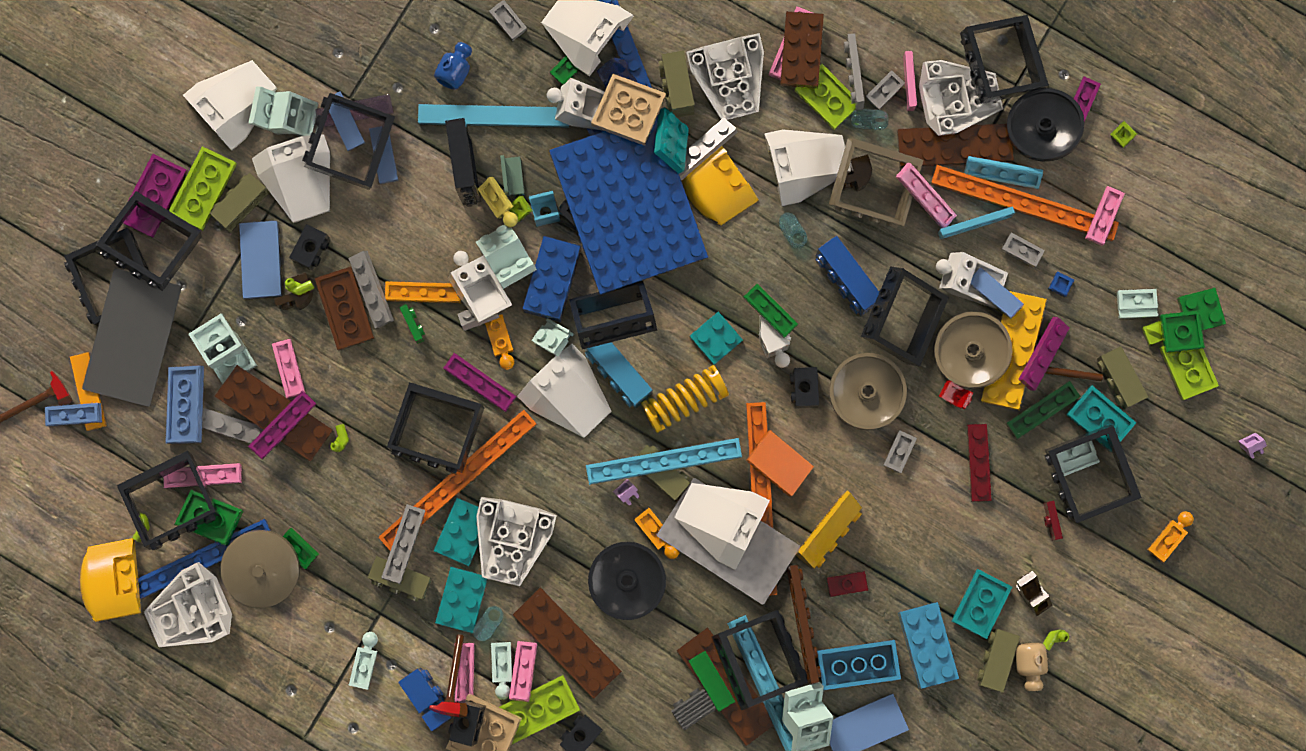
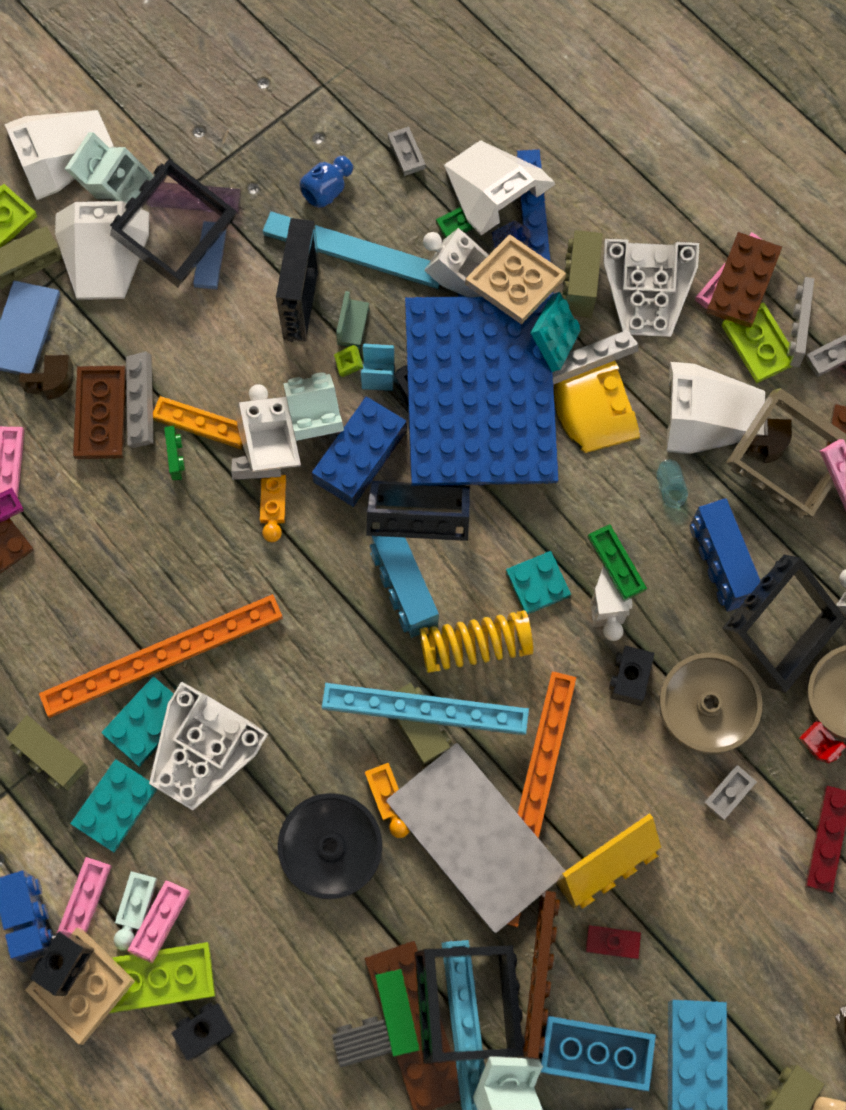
camera: 15 degrees right, 10 degrees down
lime arm [285,278,315,295] -> none
black brick [289,224,330,271] -> none
medium blue tile [329,91,365,151] -> none
lime arm [330,424,349,452] -> none
light grey plate [381,504,426,585] -> none
black window [387,382,485,474] -> none
reddish brown piece [429,635,467,717] -> none
magenta tile [443,353,517,412] -> none
clear light blue piece [473,606,504,641] -> none
light yellow plate [478,177,518,227] -> none
reddish brown plate [513,587,622,699] -> none
white wedge [517,344,612,438] -> none
light aqua plate [531,318,574,357] -> none
lavender tile [613,479,639,505] -> none
white wedge [674,483,770,570] -> none
orange tile [746,430,814,497] -> none
clear light blue piece [851,109,889,130] -> none
teal plate [951,569,1012,639] -> none

